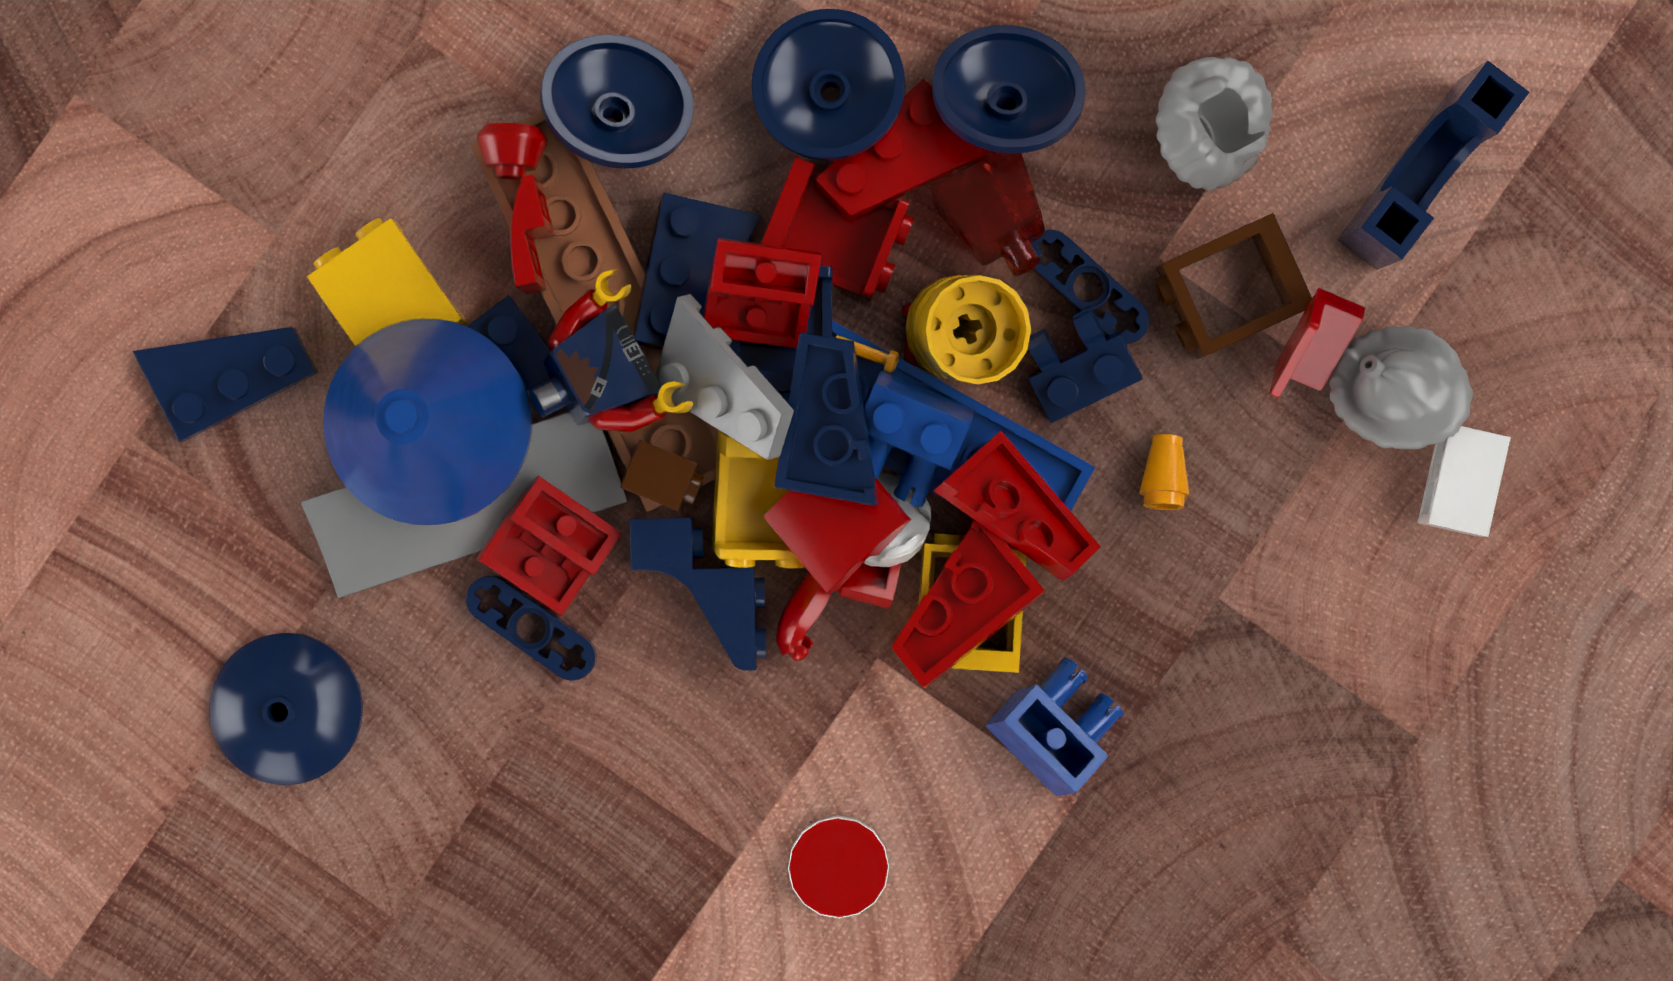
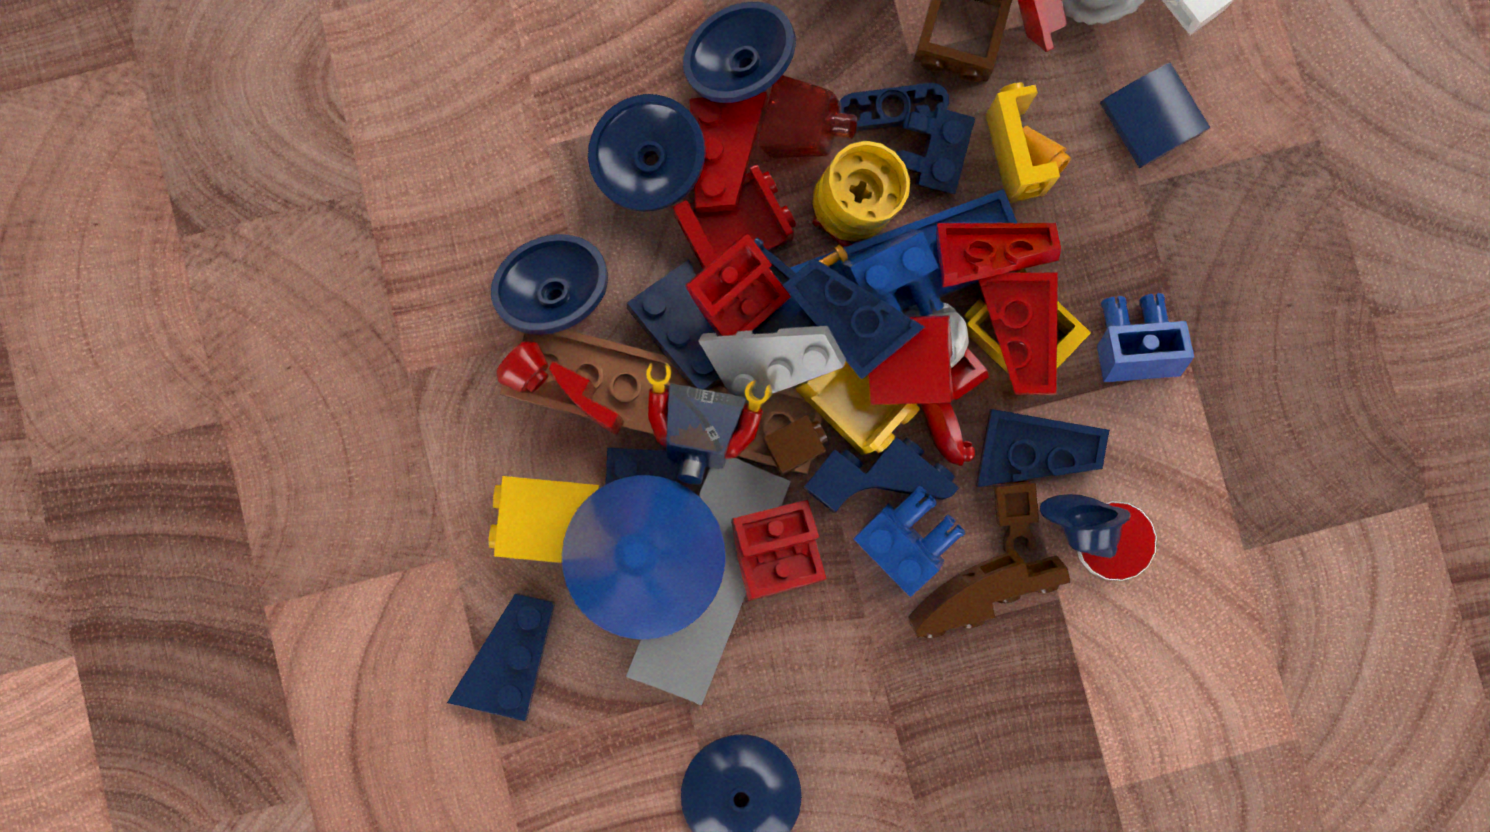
camera: 50 degrees left, 5 degrees down
dark blue beam [466,576,597,681] -> none
none -> blue brick [854,486,965,597]
none -> reddish brown slope [908,550,1071,638]
none -> dark blue wing [976,409,1110,487]
none -> yellow panel [985,82,1060,203]
none -> reddish brown plate [993,480,1039,553]
none -> dark blue piece [1040,494,1131,558]
none -> dark blue slope [1099,62,1211,169]

